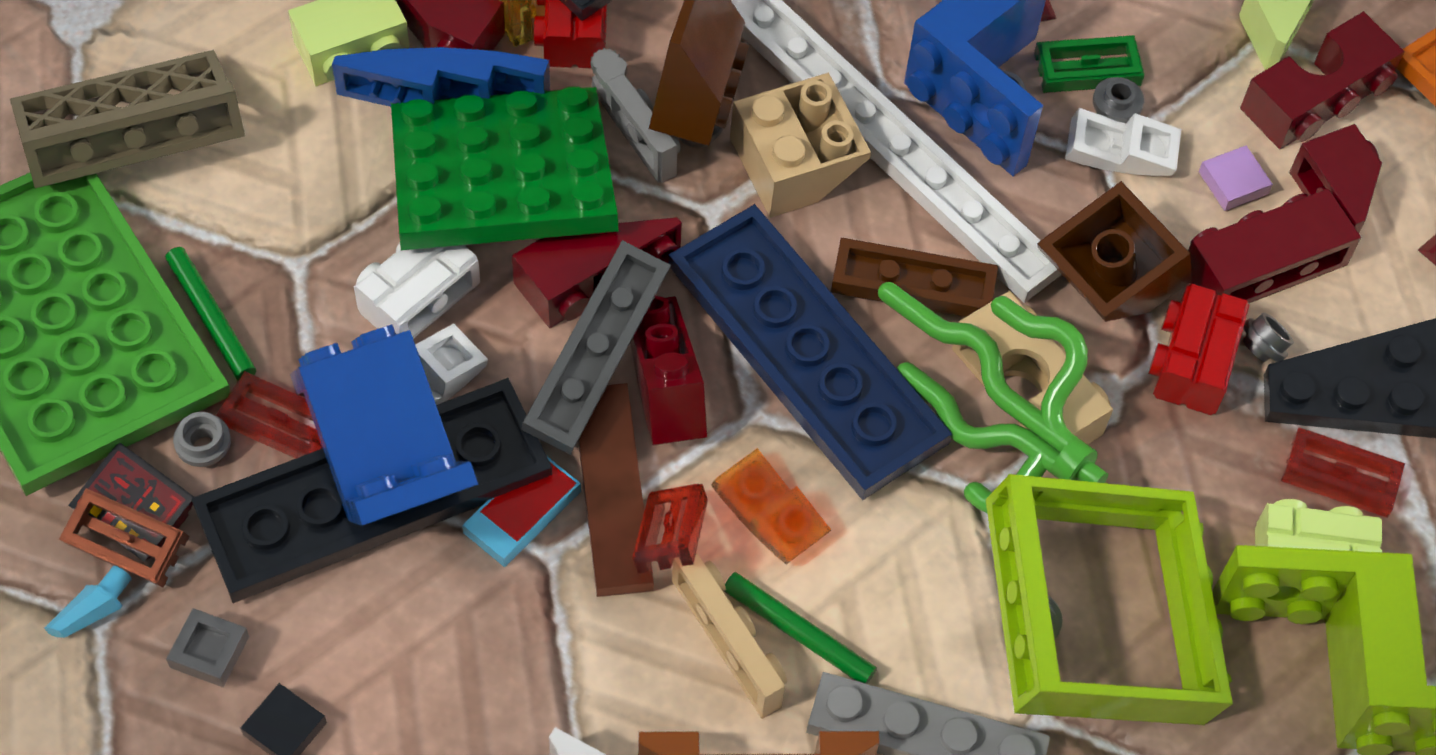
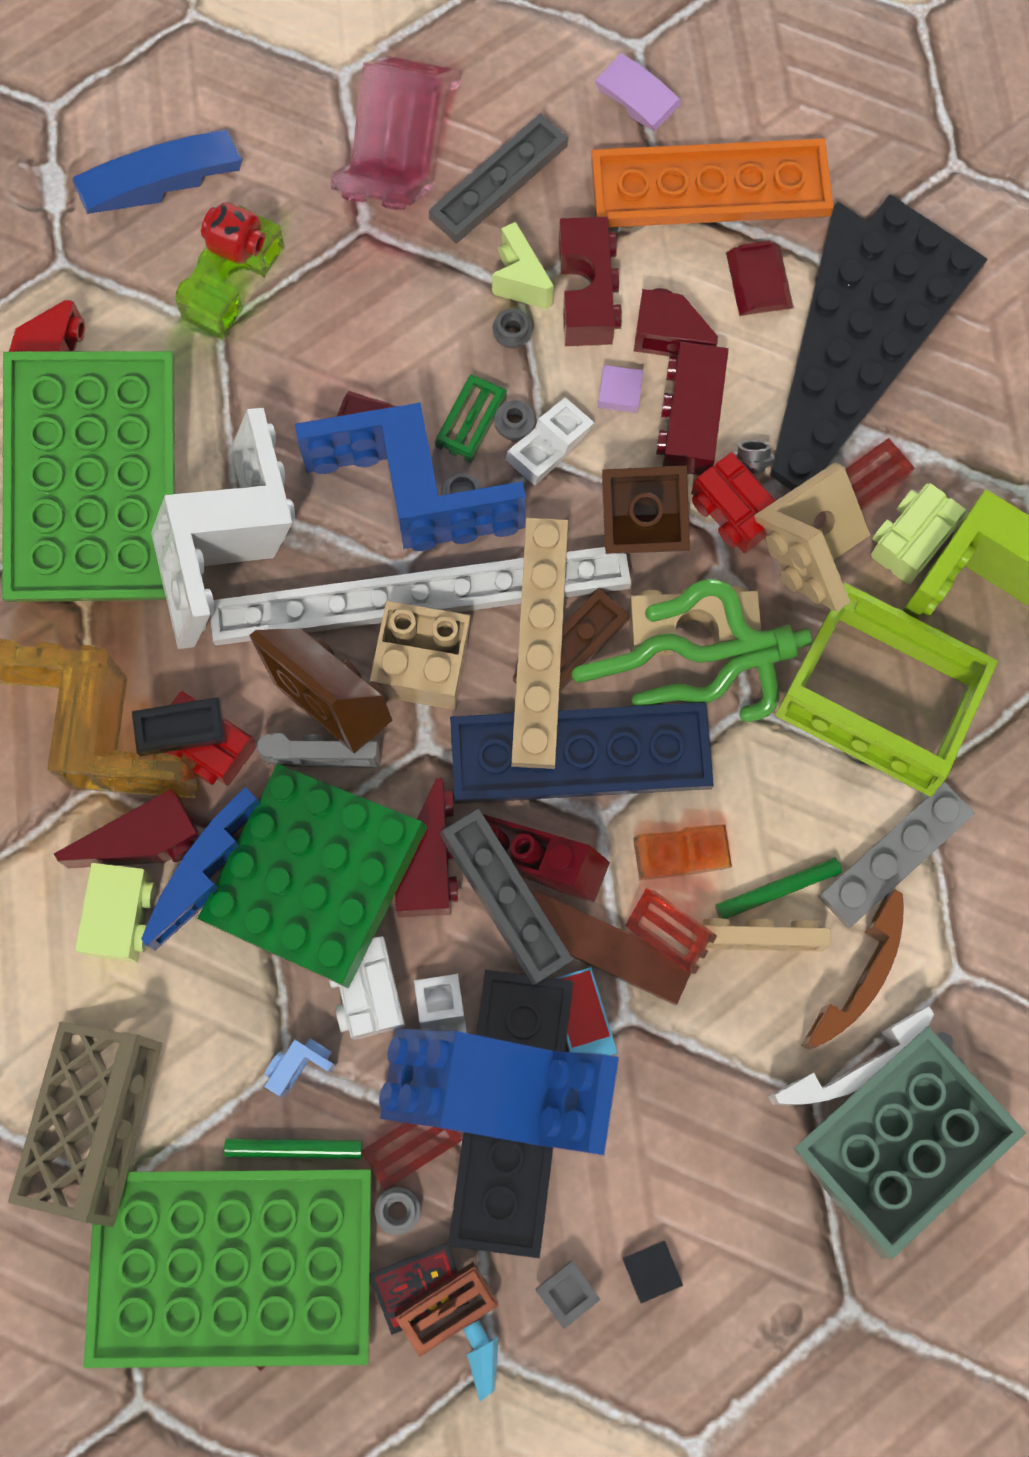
camera: 55 degrees left, 15 degrees up
none -> light blue bracket [264,1038,336,1098]
none -> flat silver plate [493,308,533,349]
none -> tan plate [511,518,568,769]
none -> tan bracket [754,463,871,612]

